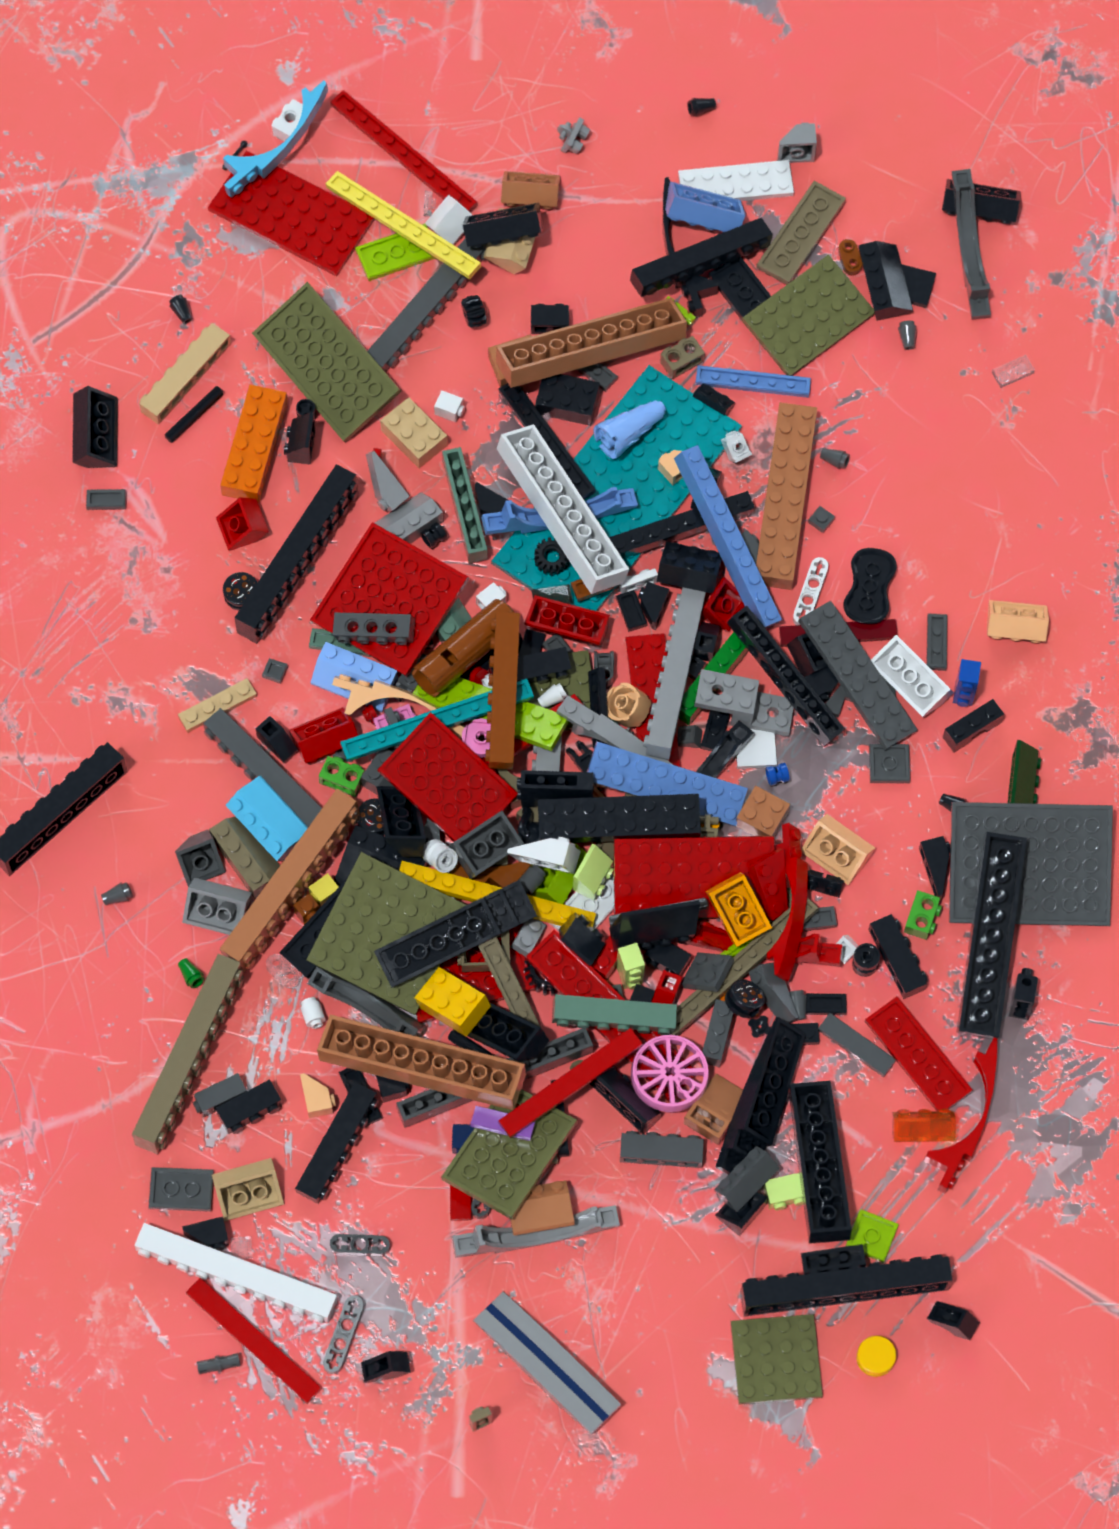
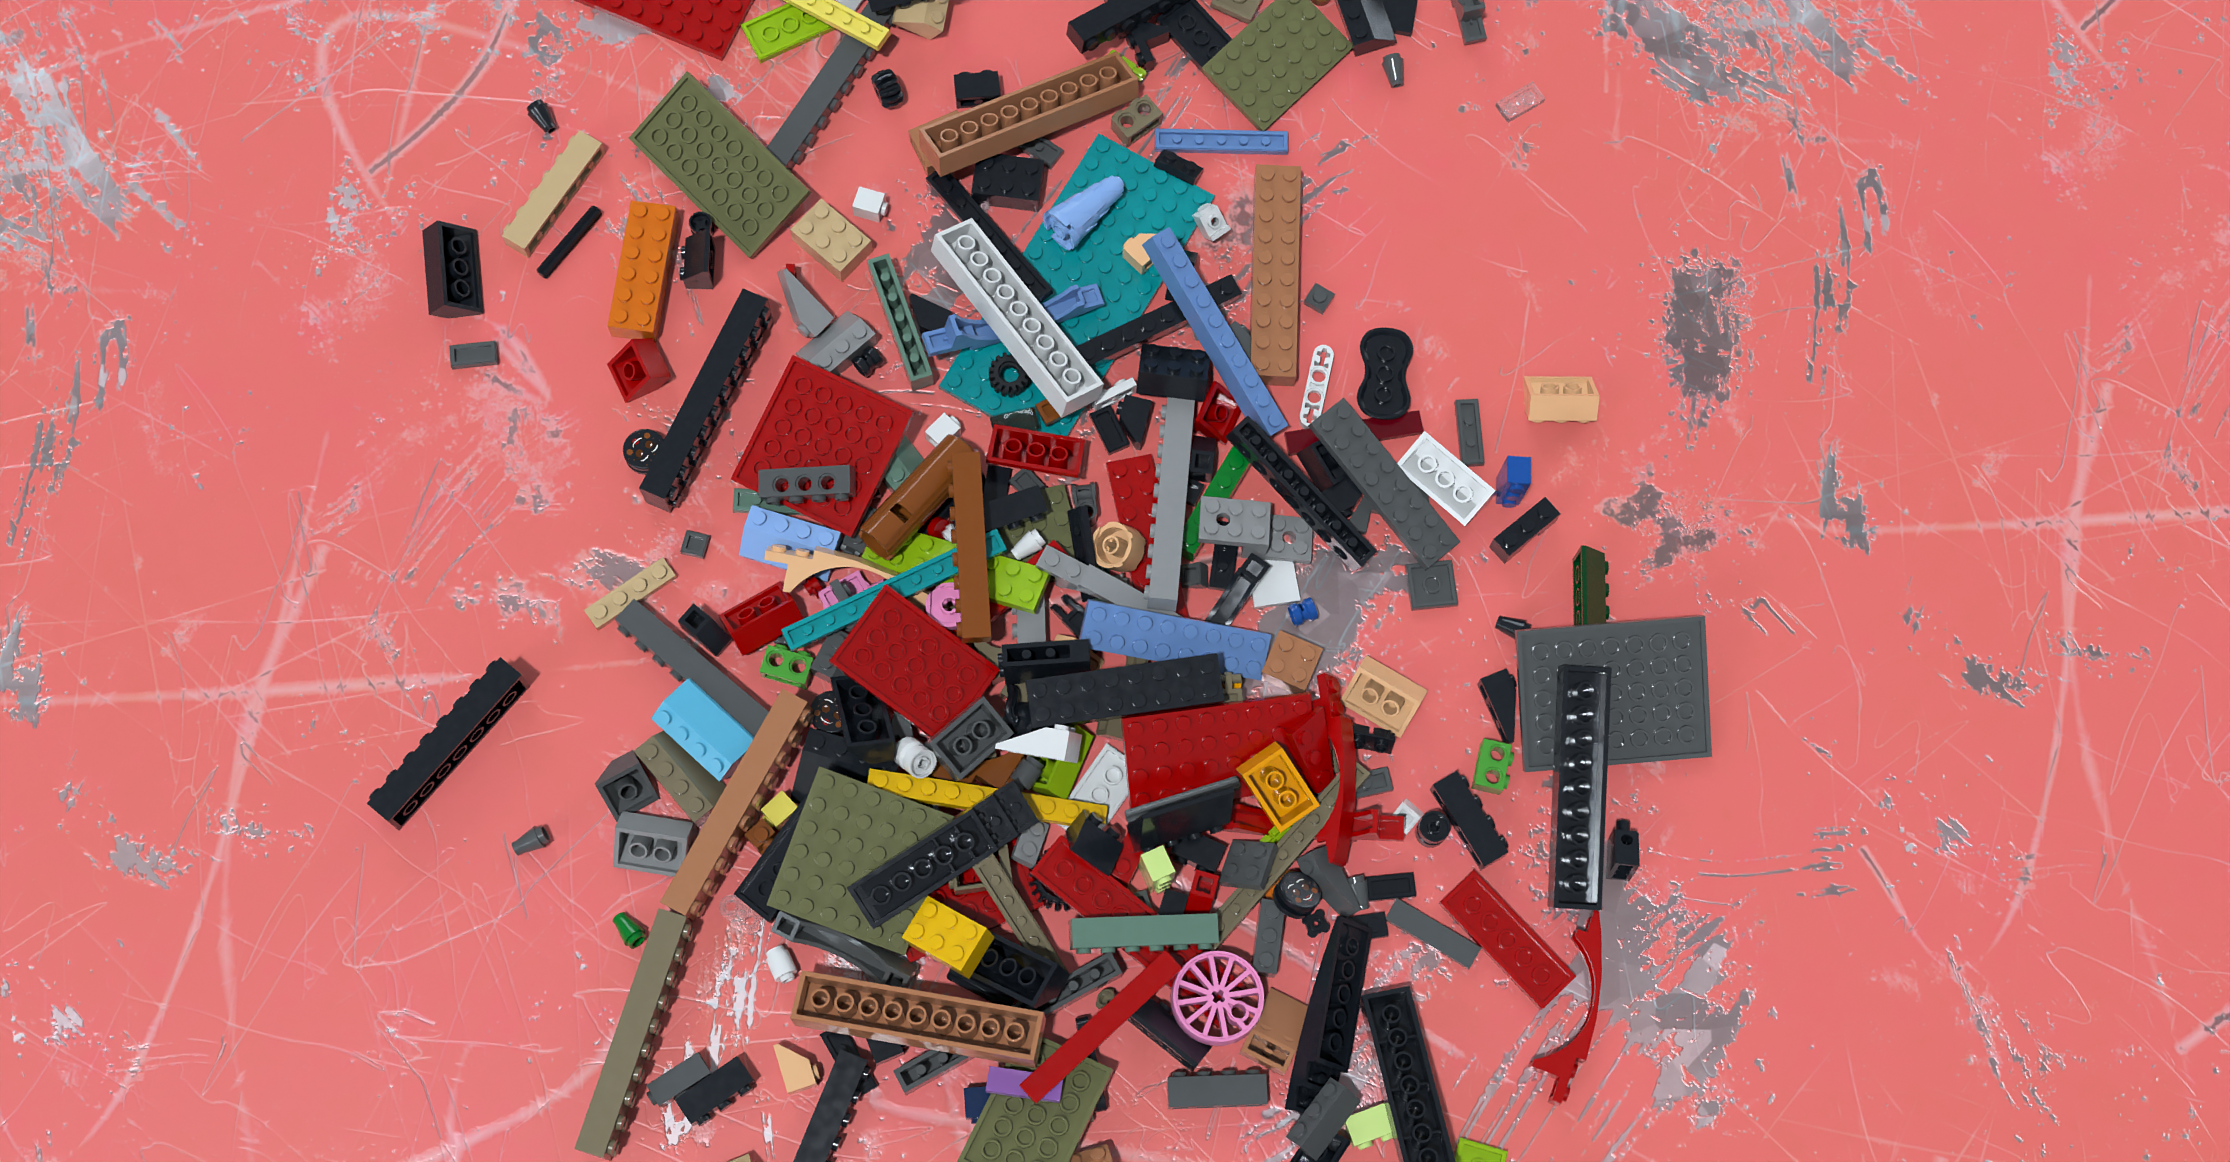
camera: 10 degrees left, 5 degrees up
yellowish green slope [573,843,614,901] -> none
dark grey cone [820,448,850,469] -> none
clear orange brick [892,1109,956,1142] -> none

